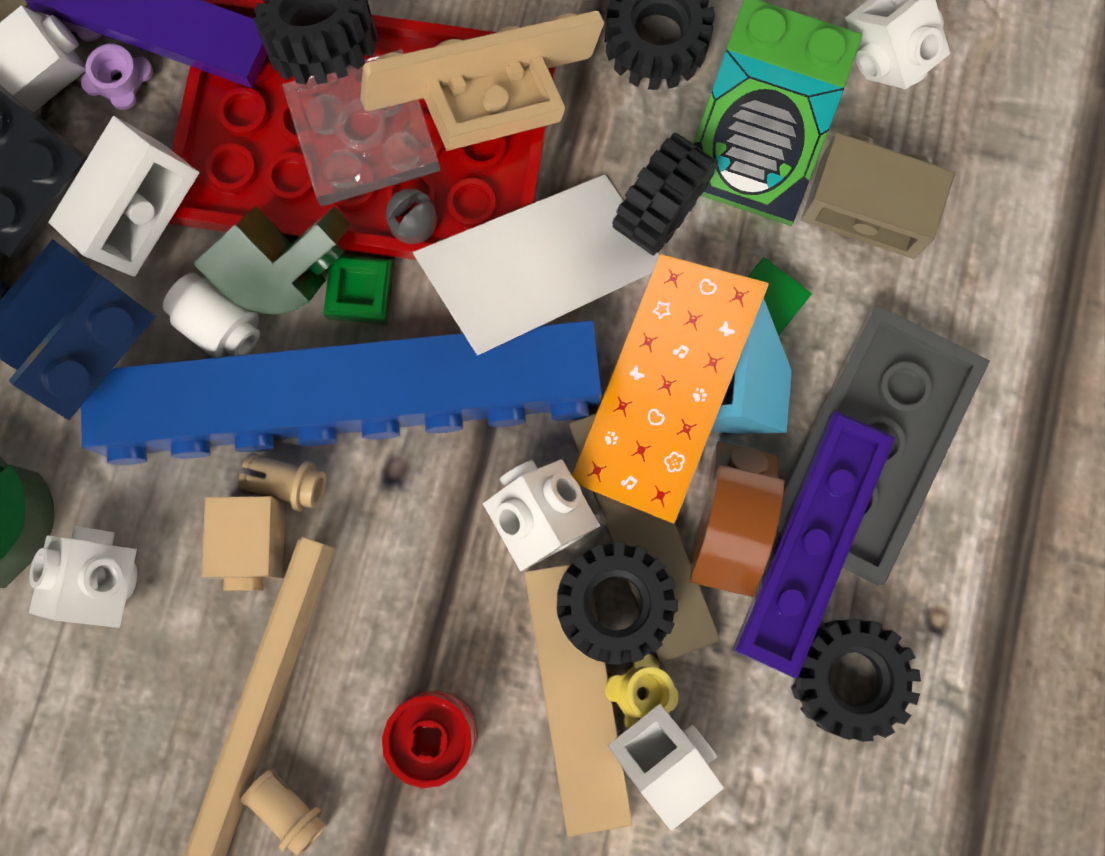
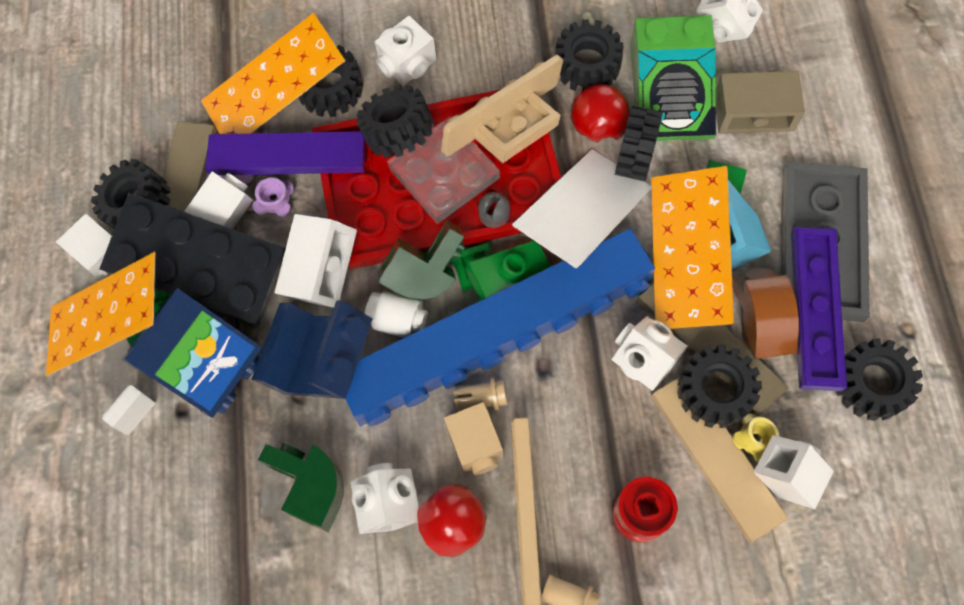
camera: 15 degrees left, 10 degrees down
none -> red hair [417,484,487,557]
none -> green plate [465,241,551,301]
none -> red hair [570,84,630,143]

